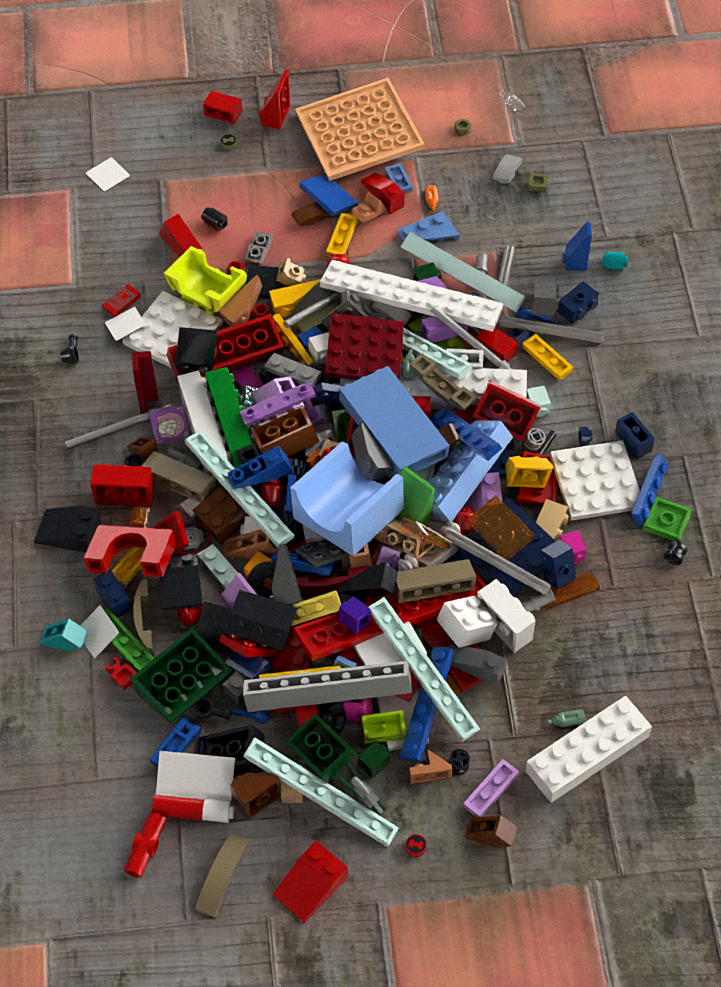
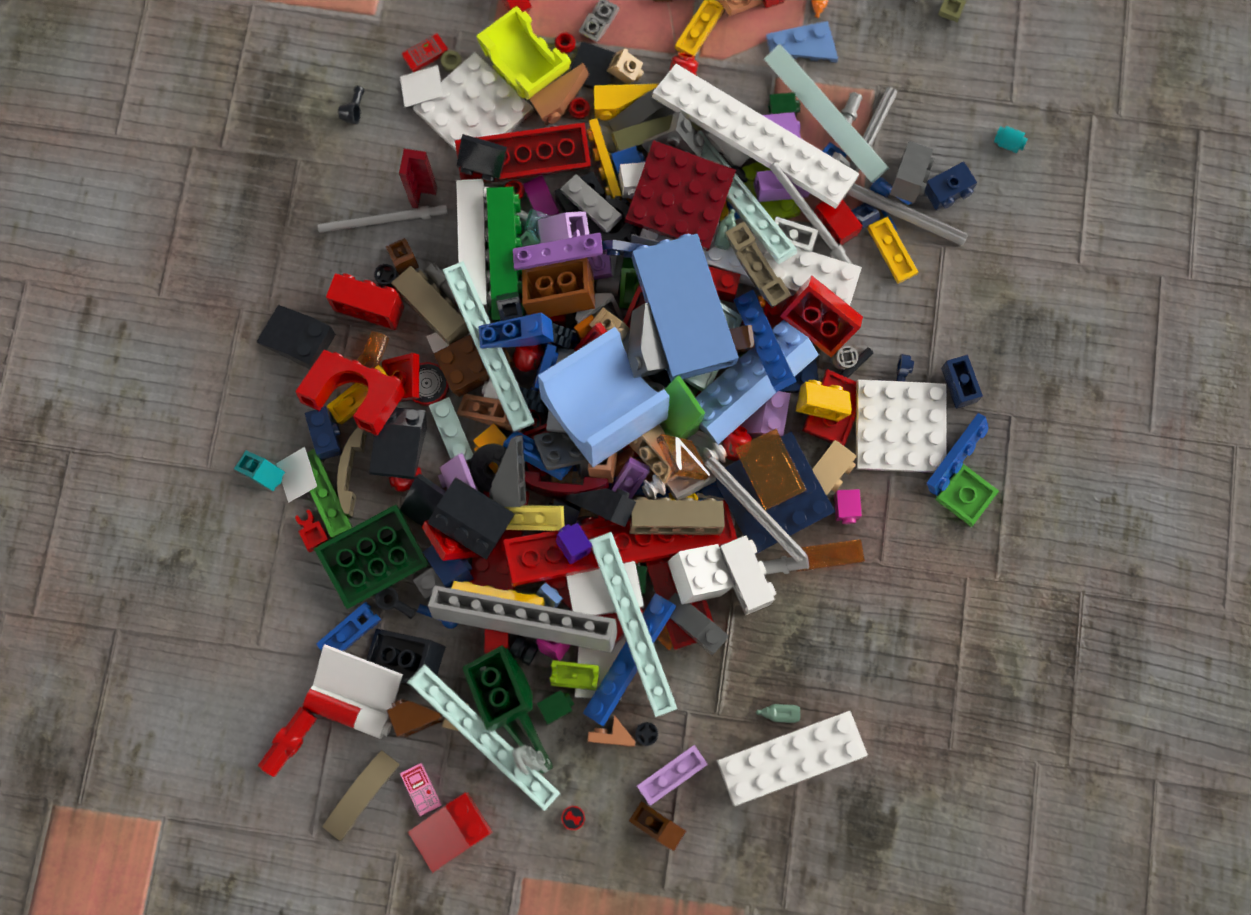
camera: 15 degrees right, 20 degrees up
sticker [149,405,190,445] -> none
light grey bar [283,292,342,328] -> none
light aqua brick [526,386,551,417] -> none
dark blue brick [541,539,576,589] -> none
blue slope [562,222,592,270] -> none
black wheel [664,541,688,565] -> none
none -> bright pink tile [400,763,442,817]
none -> olive tile [440,50,462,73]

